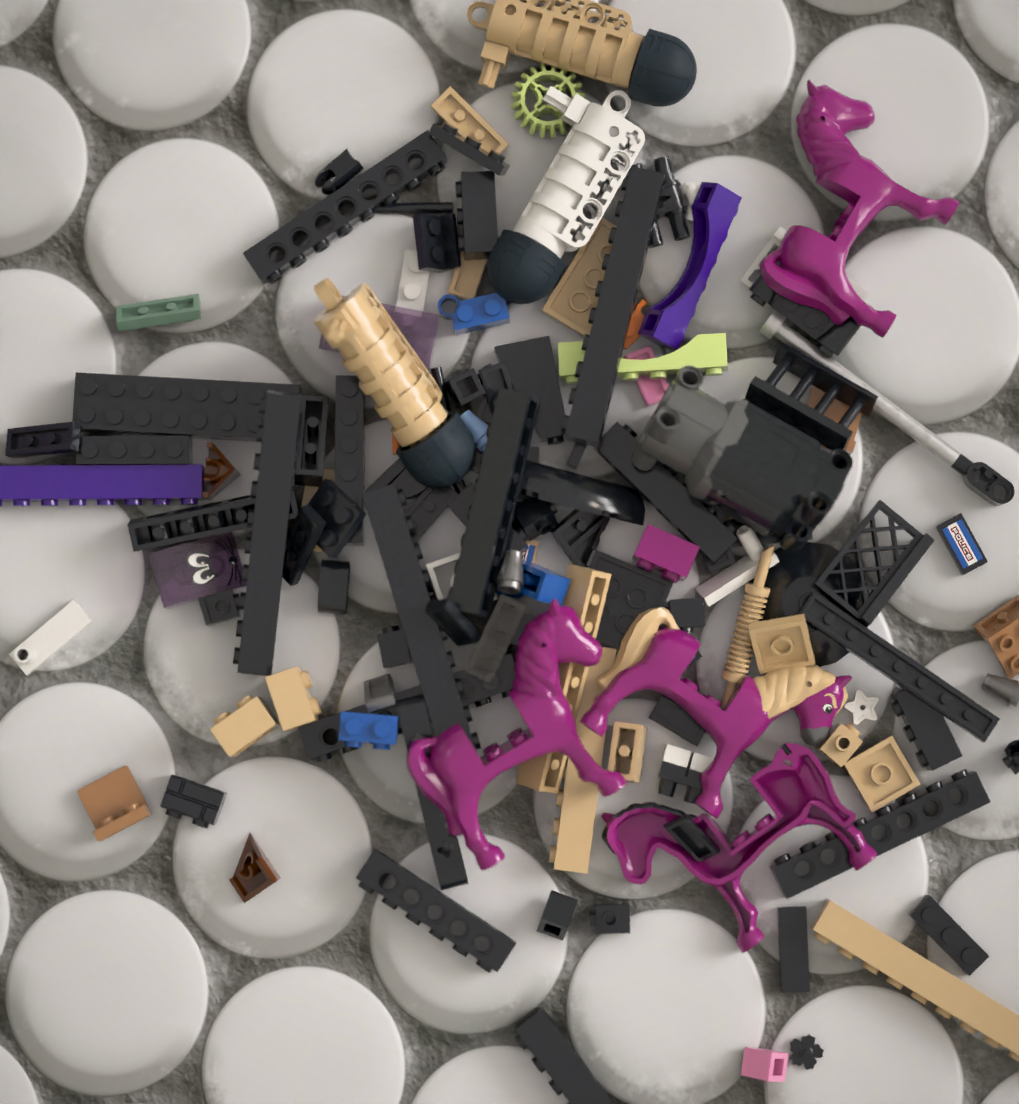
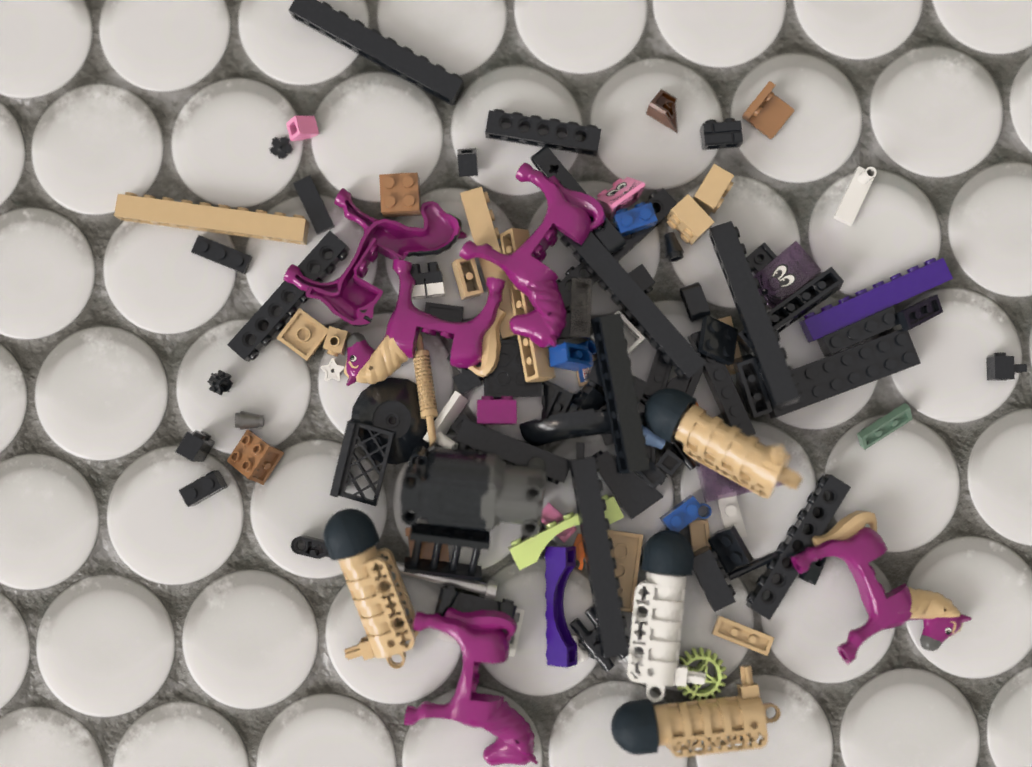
camera: 160 degrees right, 0 degrees up
reddish brown slope [202,442,241,500] -> none
black tile [282,504,326,586] -> none
flat silver tile [364,674,395,713] -> none
black tile [424,598,482,646] -> none
black plate [428,122,510,176] -> none
flat silver cone [496,550,524,594] -> none
black brick [589,903,630,934] -> none
black tile [663,813,720,863] -> none
tan plate [748,614,815,674] -> none
black tile [797,591,1000,743] -> none
black brick [890,689,963,771] -> none
tile [936,513,988,576] -> none
none -> tan piece [324,509,419,669]
none -> medium nougat brick [379,172,421,217]
none -> bright pink slope [597,177,645,221]
none -> black cone [664,232,684,262]
none -> magenta animal [791,511,972,664]

